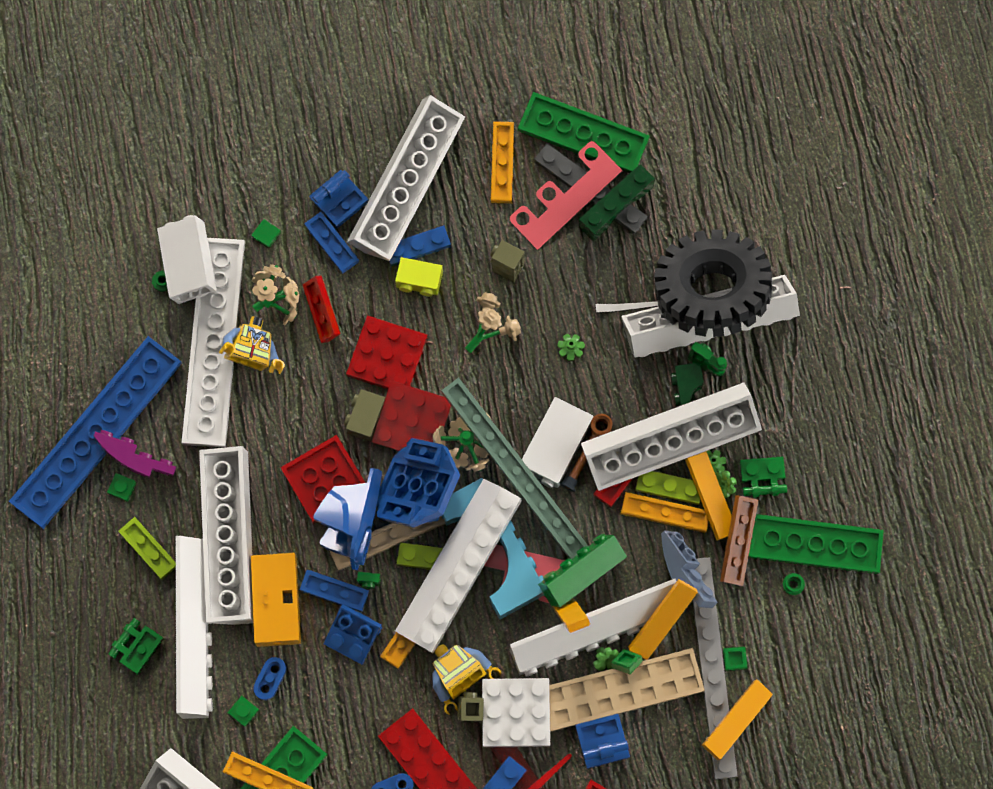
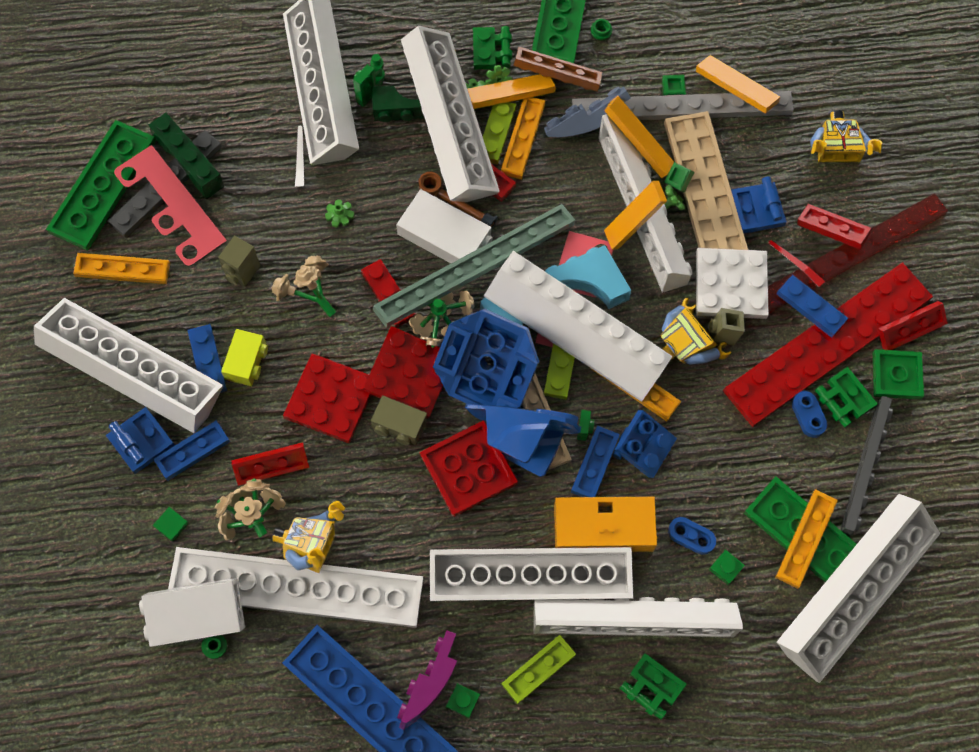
camera: 90 degrees left, 5 degrees down
green brick [538,534,627,607] -> none
black tyre [654,230,772,337] -> none
none -> red plate [361,259,416,328]

